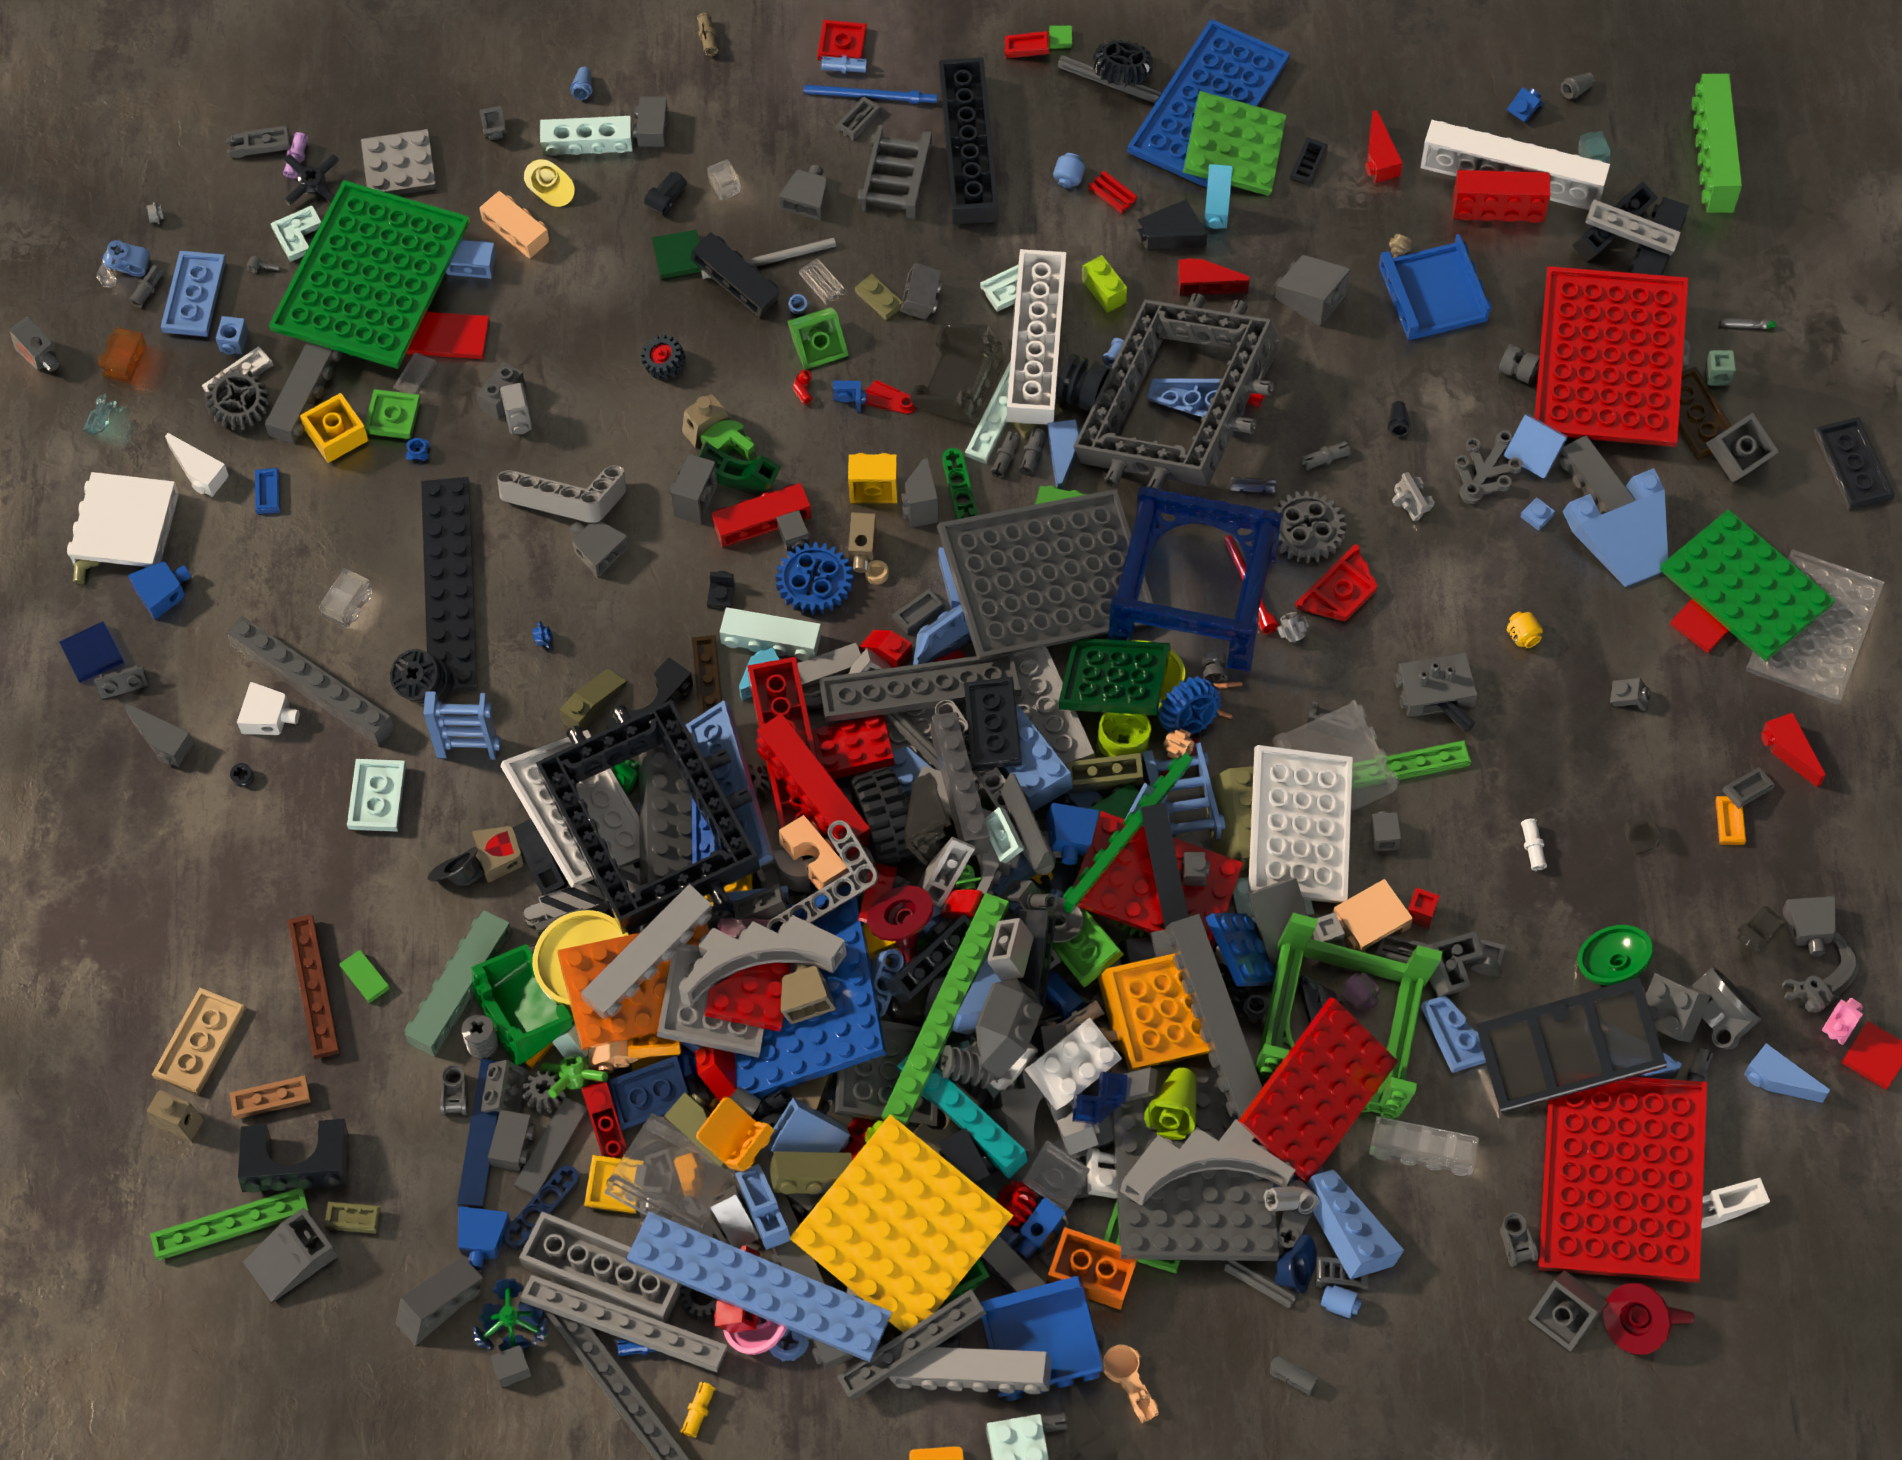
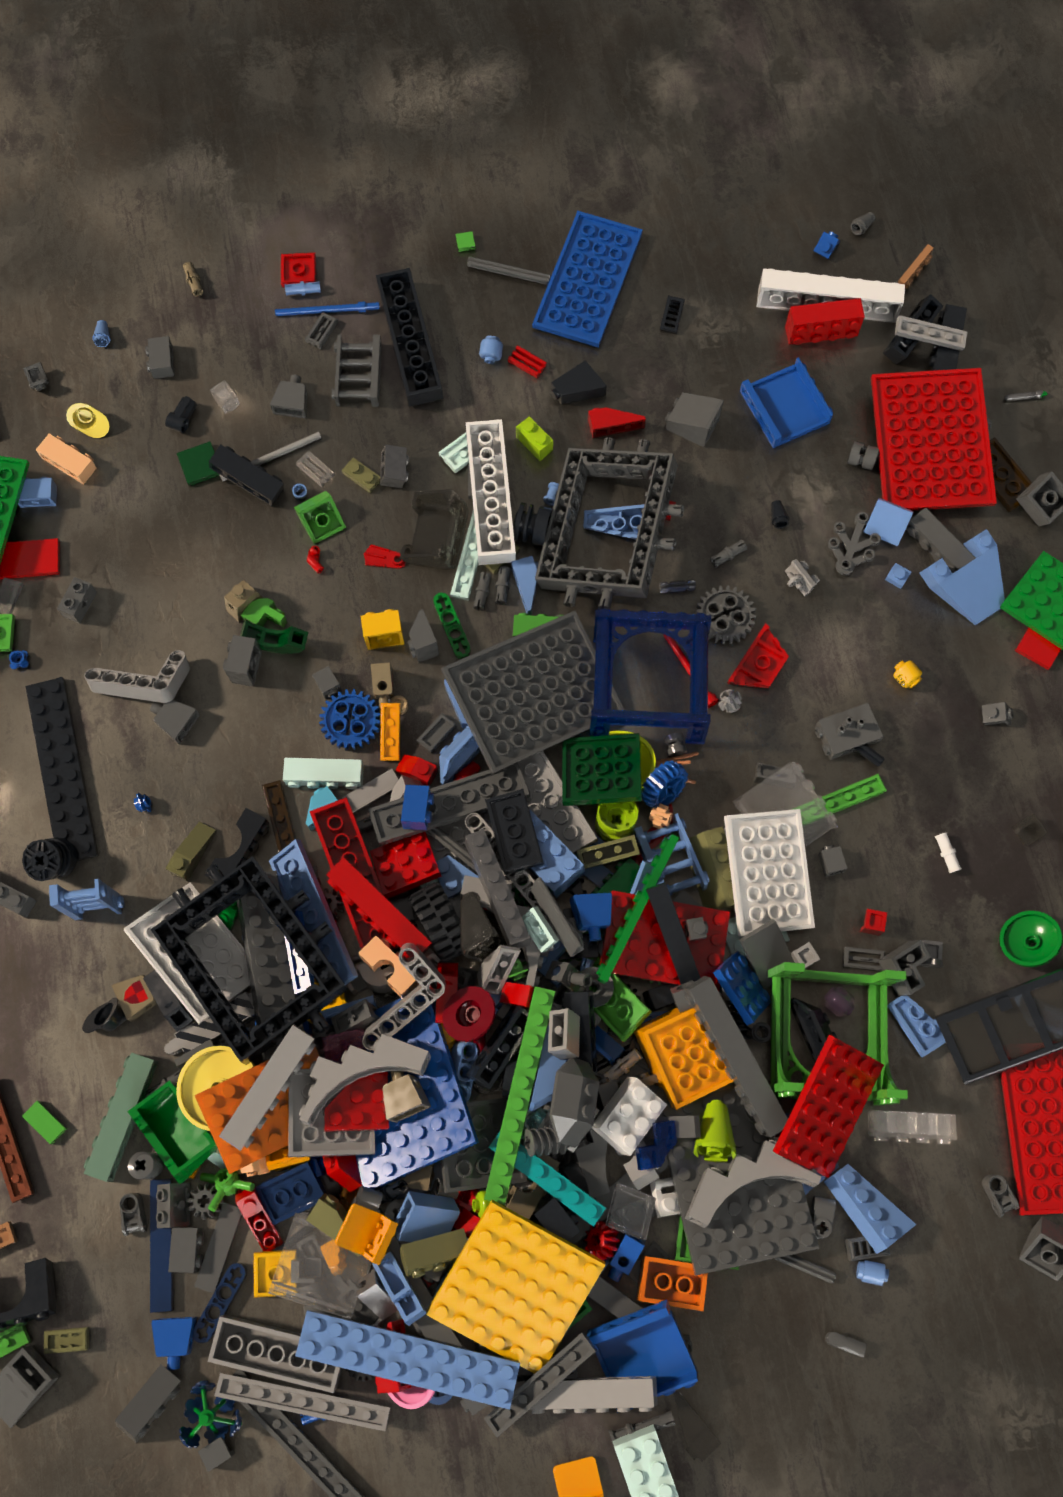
camera: 10 degrees left, 10 degrees up
light aqua plate [347,759,406,832] -> none
light grey brick [500,383,533,435] -> none
light aqua brick [540,116,633,156] -> none
black wheel [640,334,686,380] -> none
yellow pin [680,1382,716,1439] -> none
black bracket [707,571,735,610] -> none
red brick [711,483,812,548] -> none
blue bracket [833,380,866,412] -> none
red tile [1005,31,1050,58] -> none
black gear [1093,39,1153,88] -> none
light nougat piece [1103,1344,1159,1423] -> none
bright green plate [1183,91,1286,196] -> none
medium azure slope [1204,164,1232,229] -> none
light grey piece [1264,1180,1319,1214] -> none
dark blue piece [1274,1234,1317,1293] -> none
light nougat panel [1333,879,1413,953] -> none
red slope [1365,110,1403,184] -> none
dark tan plate [1389,234,1412,258] -> none
clear light blue brick [1578,131,1611,163] -> none
bright green brick [1692,74,1742,213] -> none
sand green brick [1705,350,1735,386] -> none
none -> light orange tile [380,703,401,761]
none -> blue brick [401,785,434,830]
none -> medium nougat plate [898,244,934,289]

